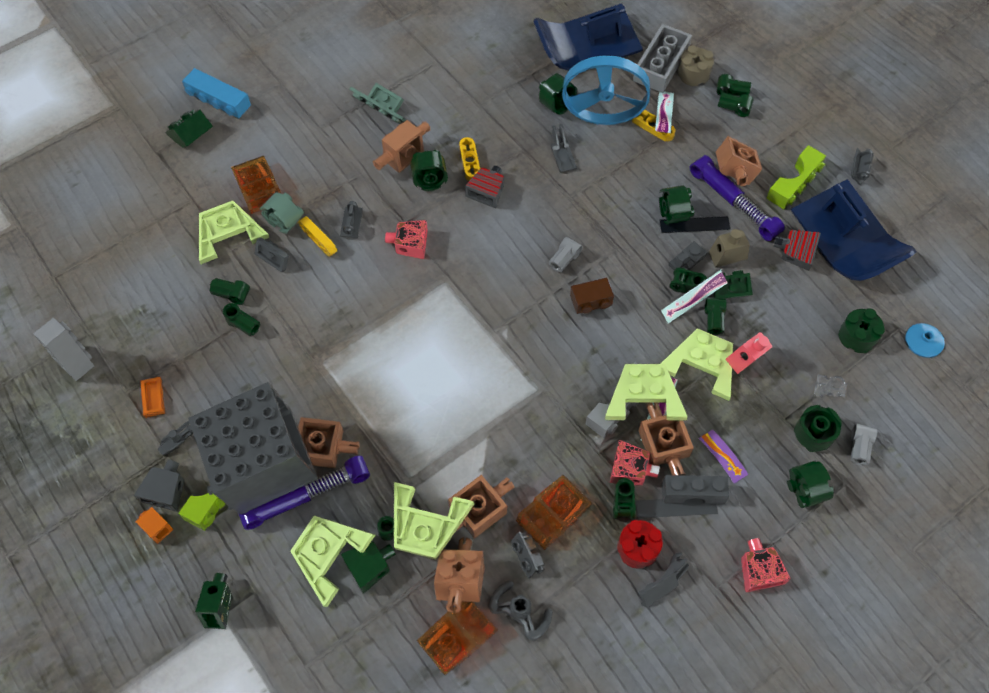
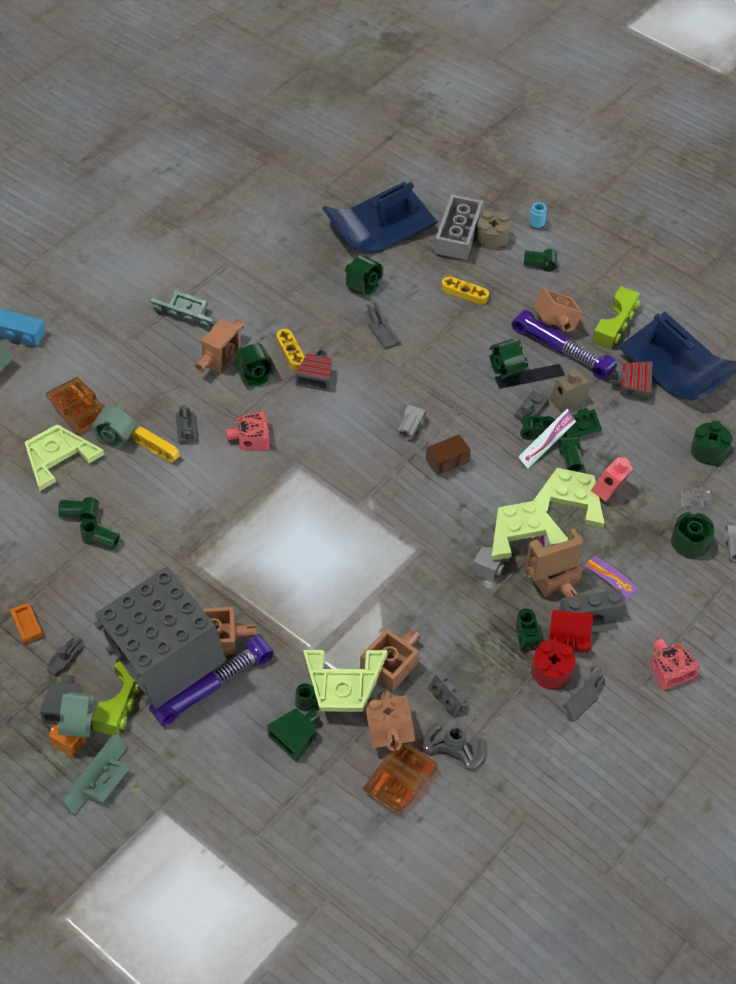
camera: 15 degrees left, 10 degrees down
dark green torso [195,573,232,629] -> none
dark grey hinge [254,237,289,272] -> none
yellowish green wing [290,516,375,607] -> none
clear orange slope [516,475,592,550] -> none
dark azure piece [562,56,650,125] -> none
torso [609,440,660,486] -> none
sticker [655,92,674,133] -> none
dark green piece [716,74,752,96] -> none
dark green brick [787,460,834,508] -> none
dark grey hinge [851,148,874,185] -> none
none -> sand green brick [58,691,94,738]
none -> sand green bracket [61,734,129,814]
none -> medium nougat panel [525,528,583,581]
none -> medium azure brick [529,202,547,228]
none -> red hinge [549,610,593,653]

